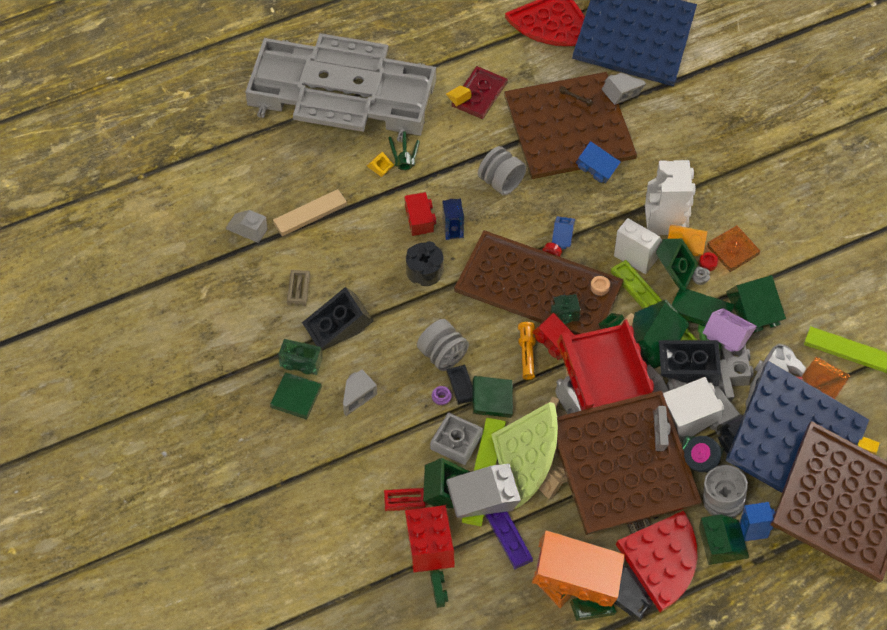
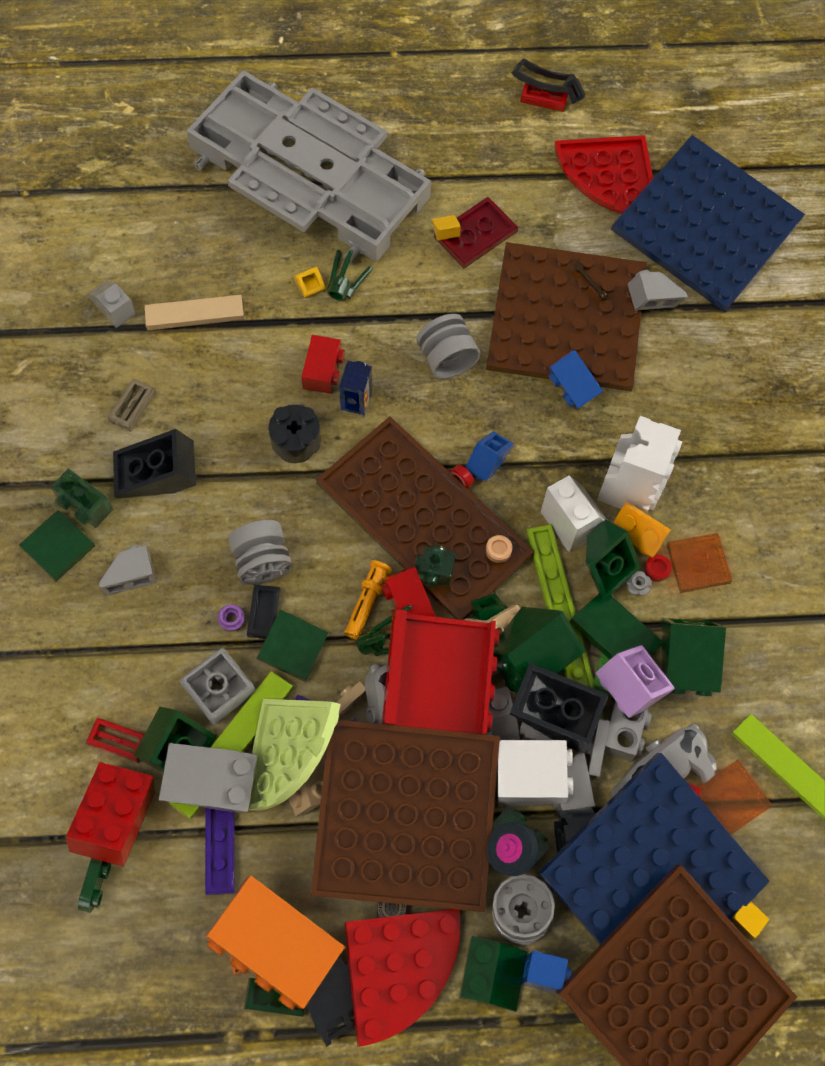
camera: 20 degrees right, 10 degrees up
light grey plate [653,406,670,451] -> none
none -> dark green plant [357,605,412,657]

